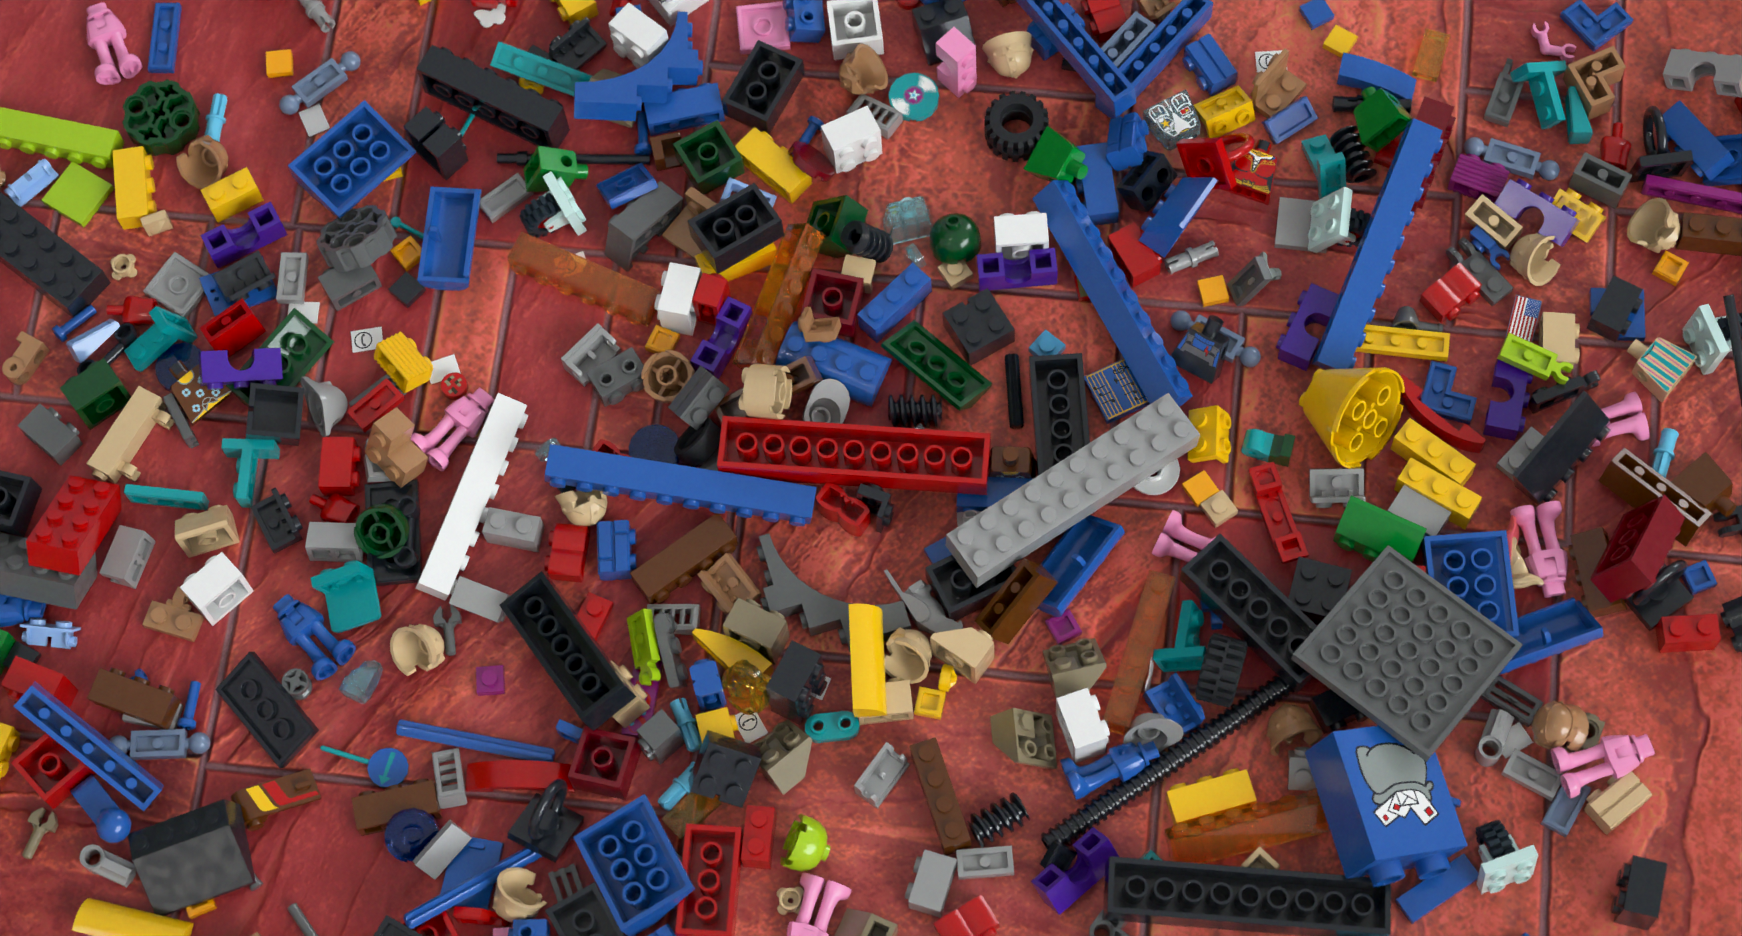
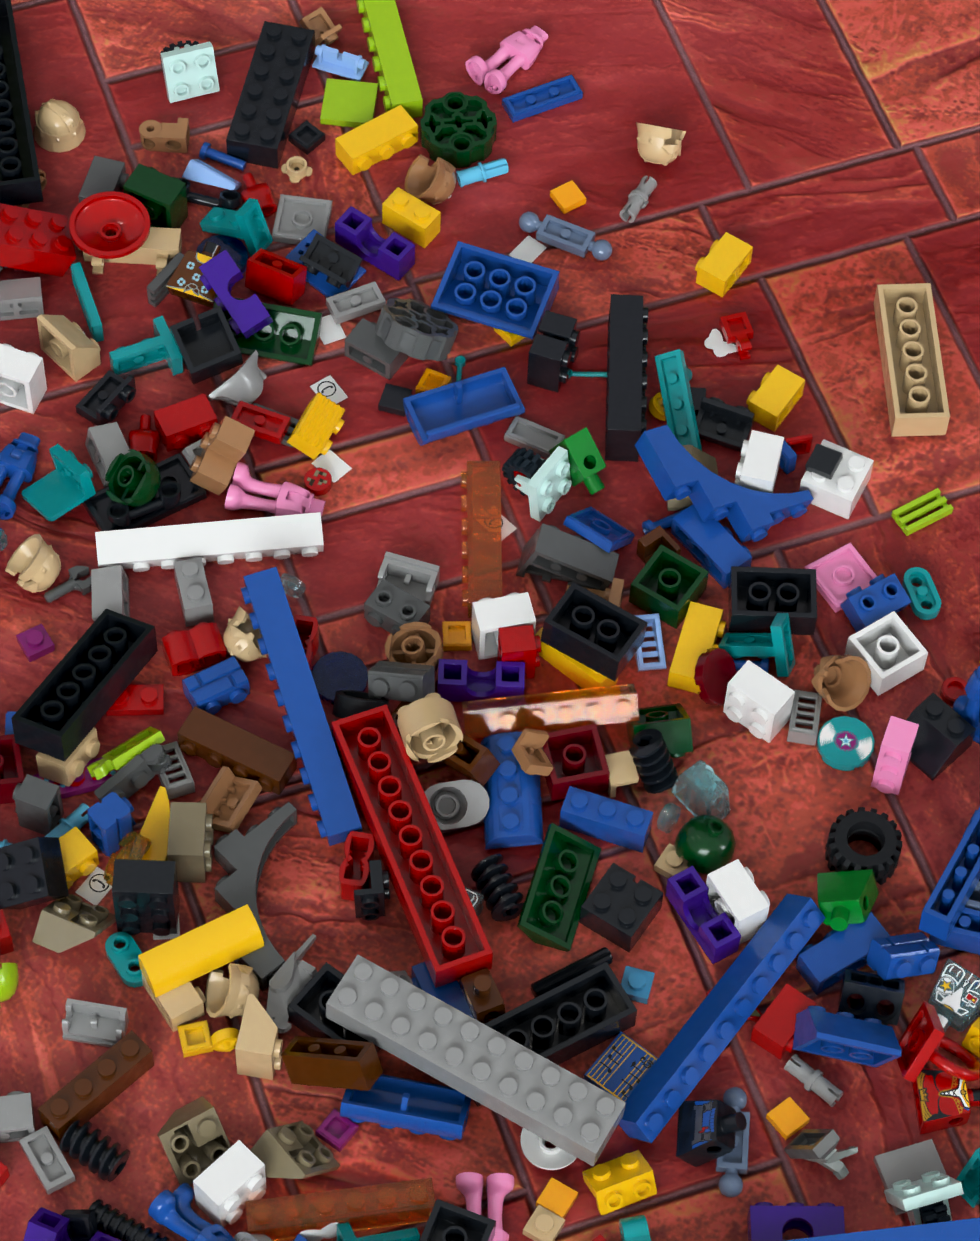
camera: 55 degrees right, 10 degrees down
tan tile [140,210,173,237] -> none
black bar [497,151,650,166] -> none
tan helmet [982,31,1034,79] -> none
none -> red dish [69,191,151,259]
none -> black tile [288,120,325,155]
none -> teal bracket [718,613,795,677]

